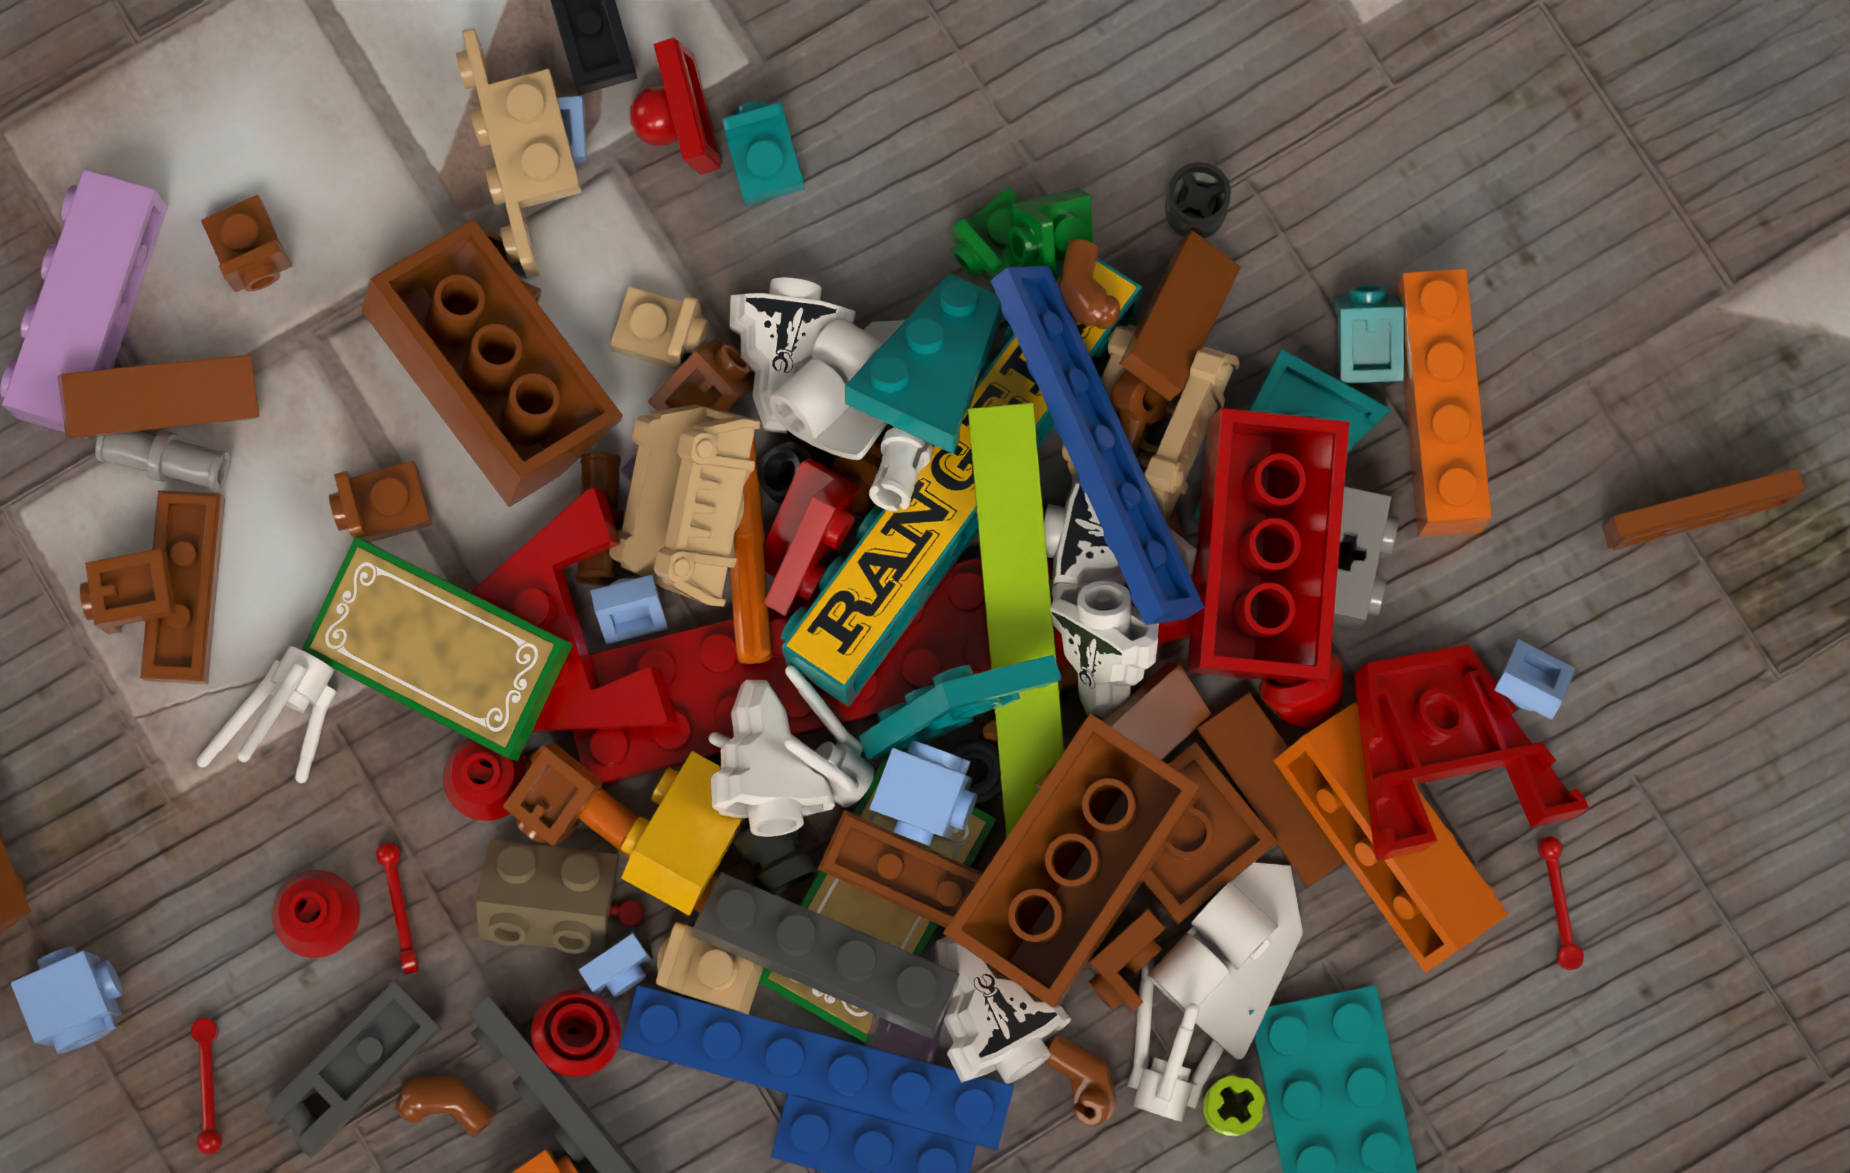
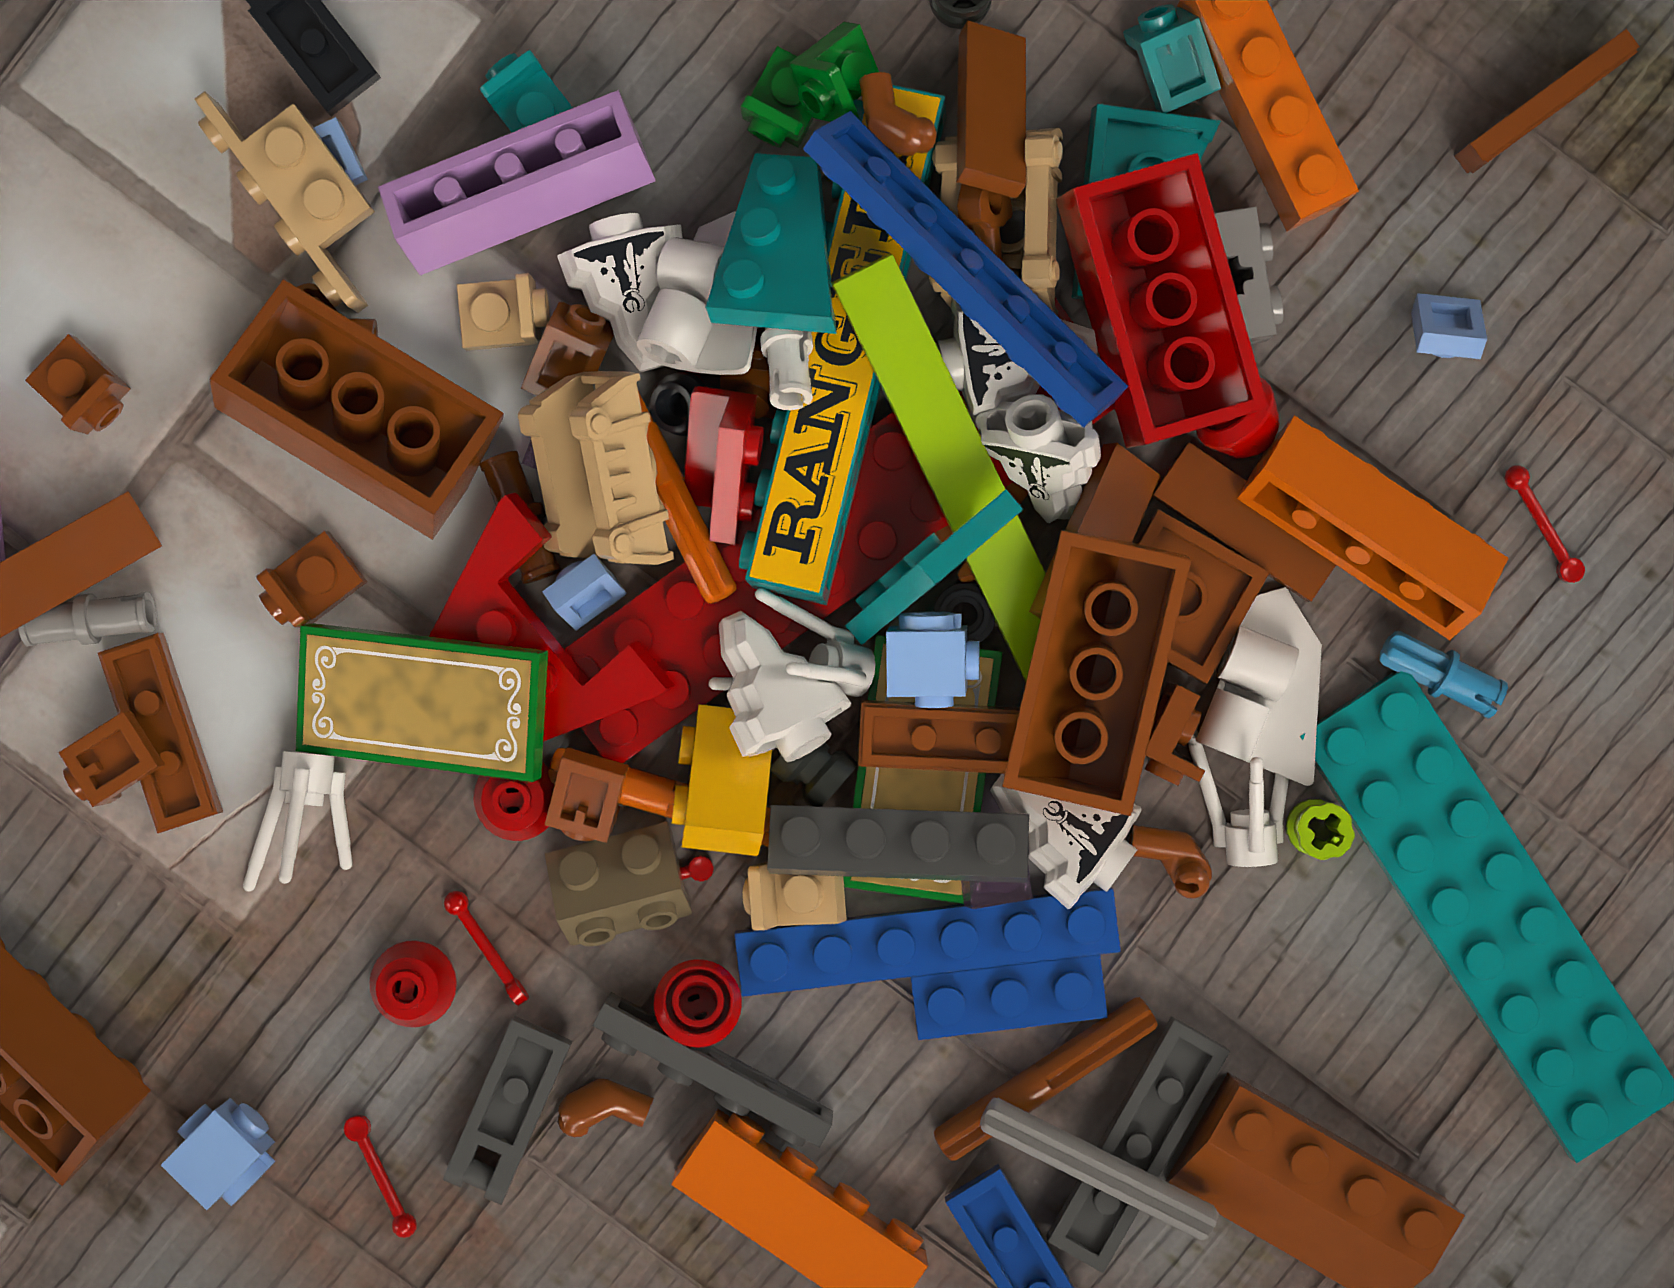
camera: 20 degrees left, 10 degrees up
light blue plate [579,933,652,997] -> none
red tile [630,37,722,175] -> none
red wing [1354,644,1589,861] -> none
none -> lavender brick [378,90,656,275]
none -> dark azure axle [1379,631,1508,719]

